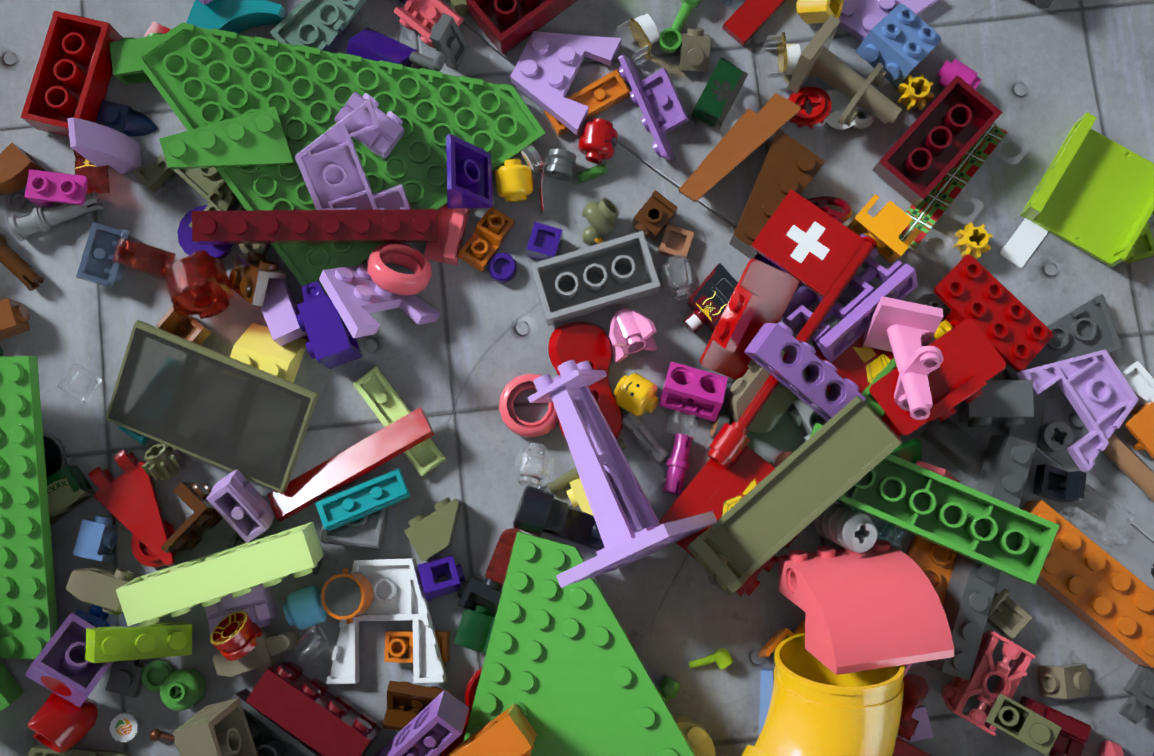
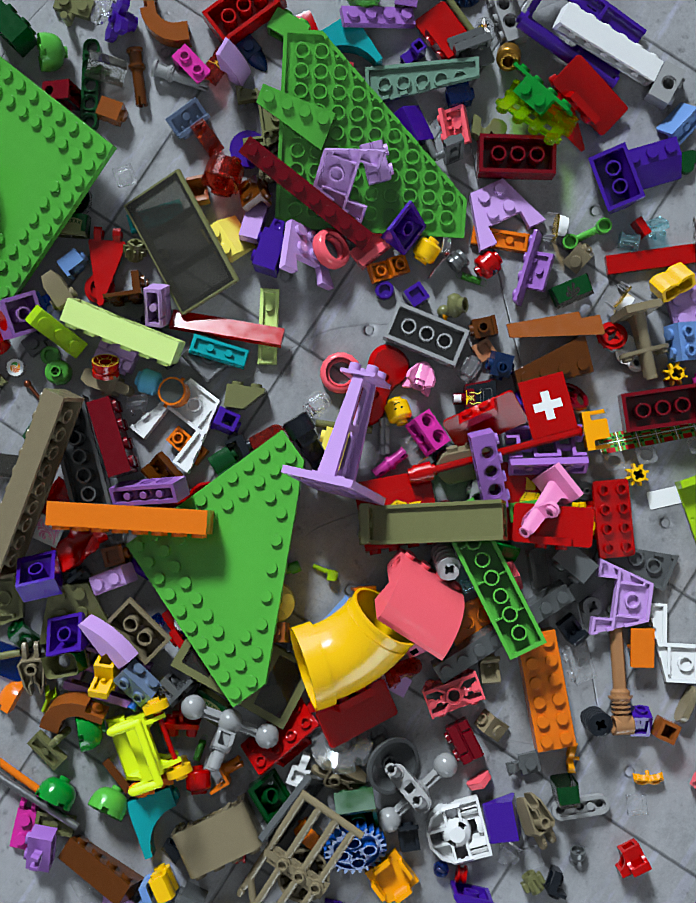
camera: 35 degrees right, 5 degrees up
olive slope [985,693,1062,756] -> none
none -> dark blue brick [485,350,515,381]

